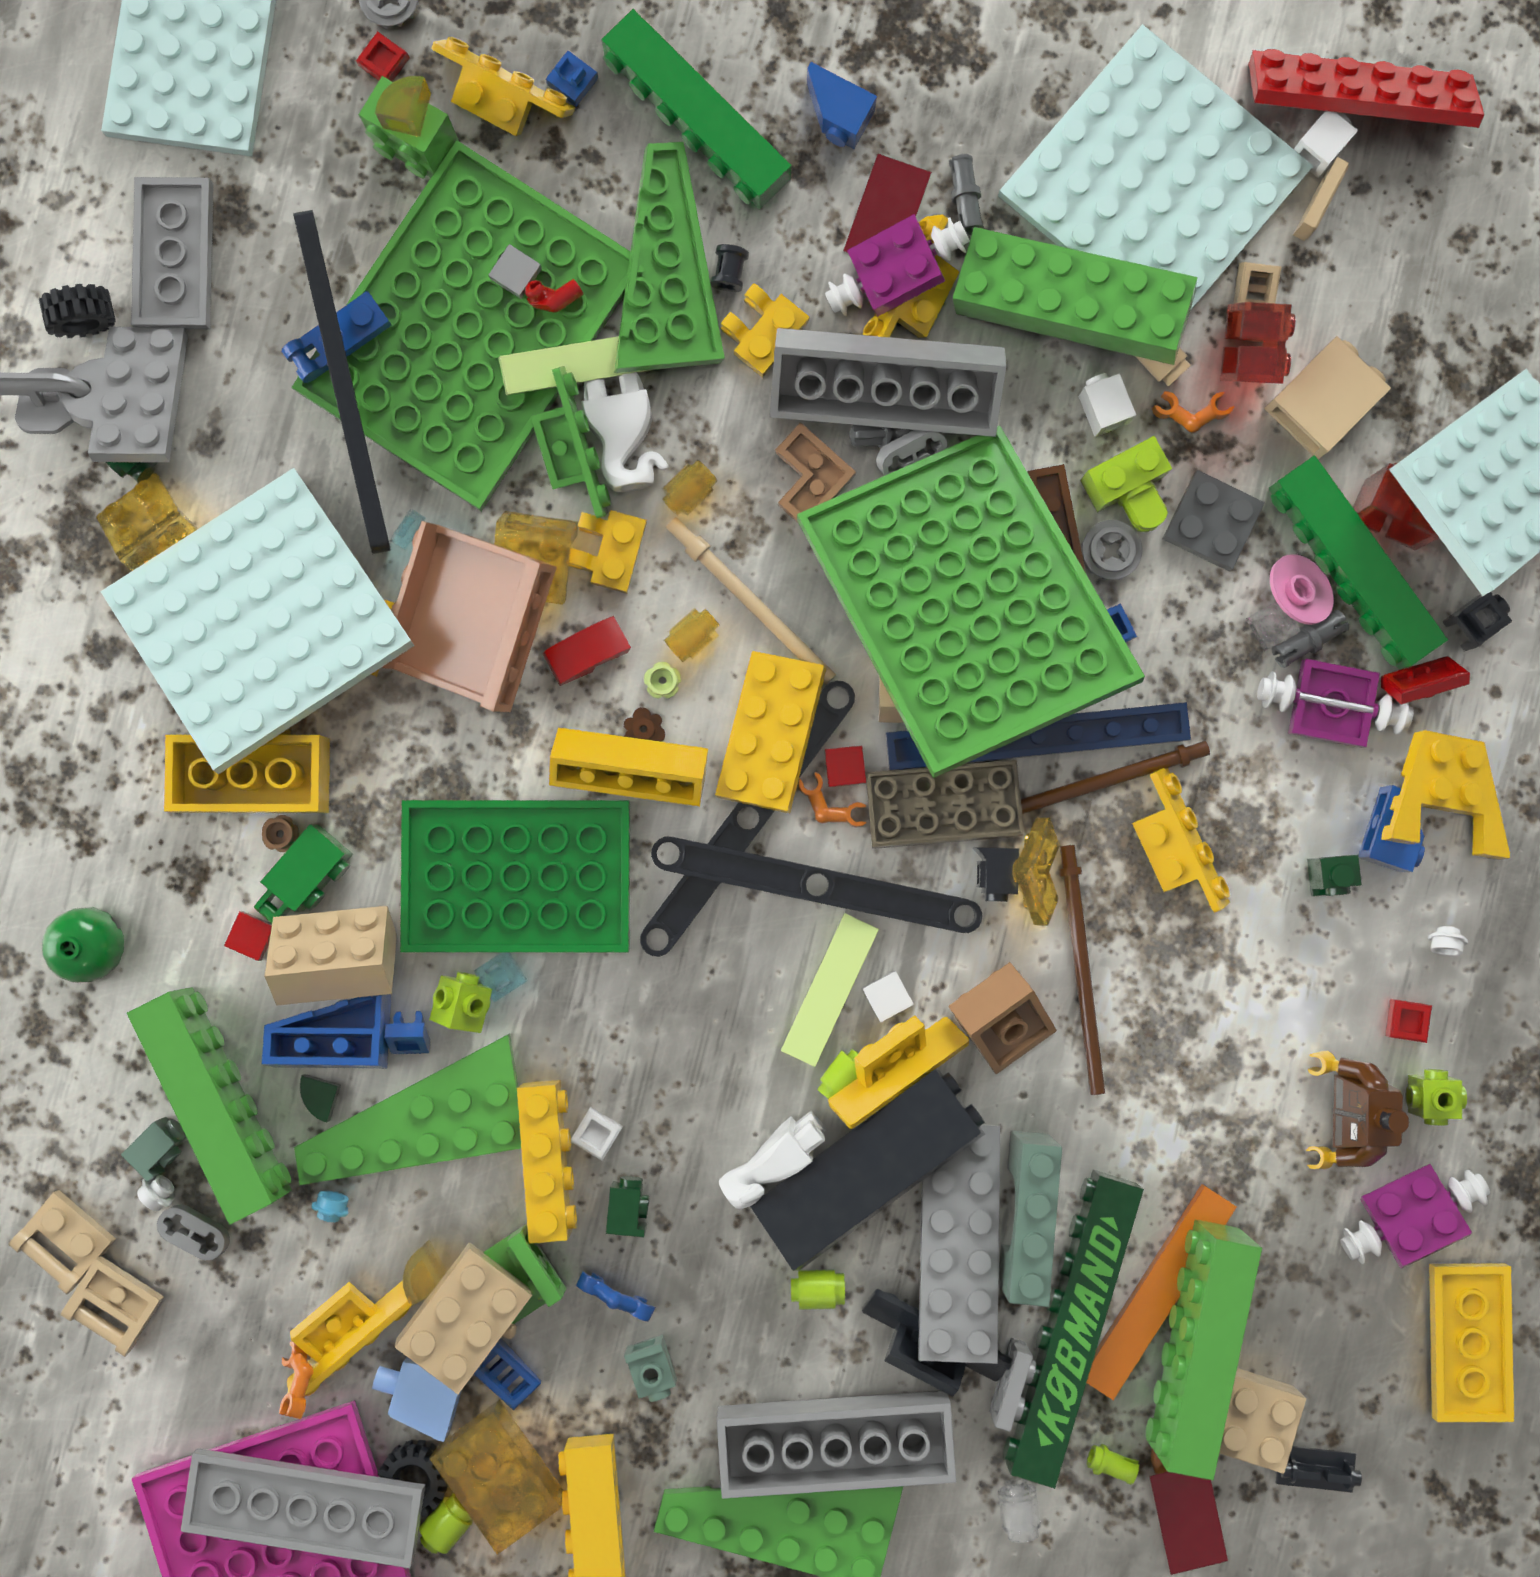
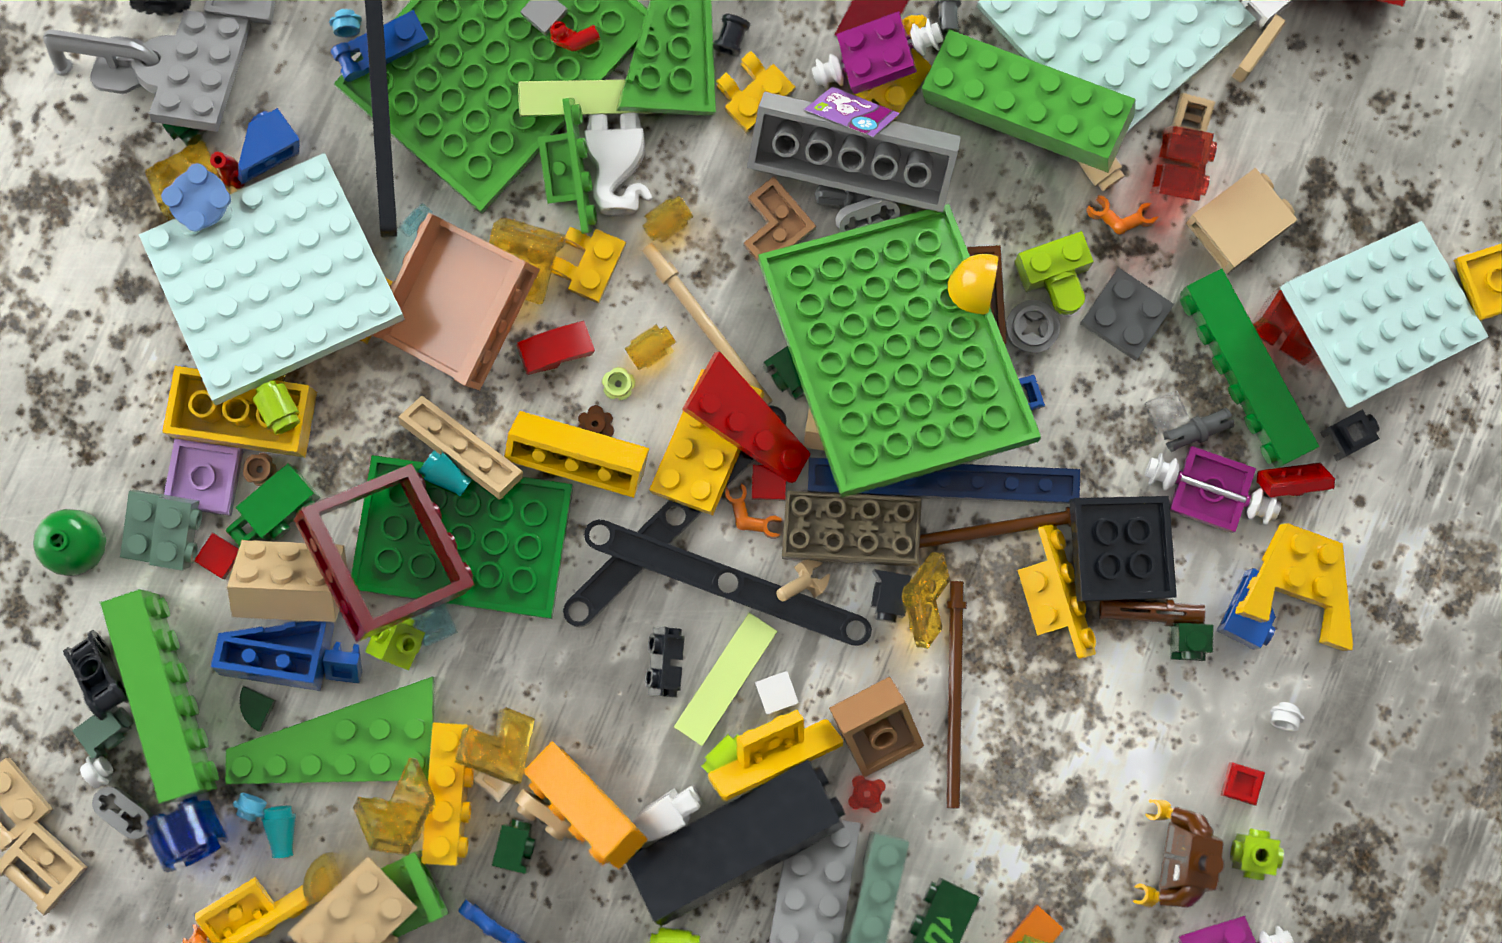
camera: 10 degrees right, 5 degrees down
white brick [1078,373,1136,437] -> none
bright pink dish [1270,554,1334,625] -> none
none -> black piece [63,630,129,721]
none -> sand green plate [120,489,202,570]
none -> clear blue brick [145,796,229,872]
none -> medium blue piece [161,163,231,232]
none -> lavender tile [164,439,244,516]
none -> red arm [210,152,246,189]
none -> blue slope [238,108,300,184]
none -> lime brick [253,381,300,435]
none -> teal cone [261,805,296,859]
none -> dark red window [294,464,474,643]
none -> medium azure plate [329,9,362,37]
none -> clear yellow bracket [353,758,435,855]
none -> tan plate [399,395,523,500]
none -> teal cone [419,450,472,496]
none -> clear yellow plate [455,707,535,786]
none -> tan plate [515,789,574,841]
none -> light orange brick [523,741,648,870]
none -> black hinge [645,627,685,697]
none -> red wing [682,351,811,483]
none -> dark green brick [763,346,805,400]
none -> tan bar [776,560,830,601]
none -> sticker [804,87,900,137]
none -> clear red plate [848,775,886,813]
none -> yellow helmet [948,254,998,314]
none -> black plate [1069,496,1177,602]
none -> reddish brown pin [1099,599,1205,627]

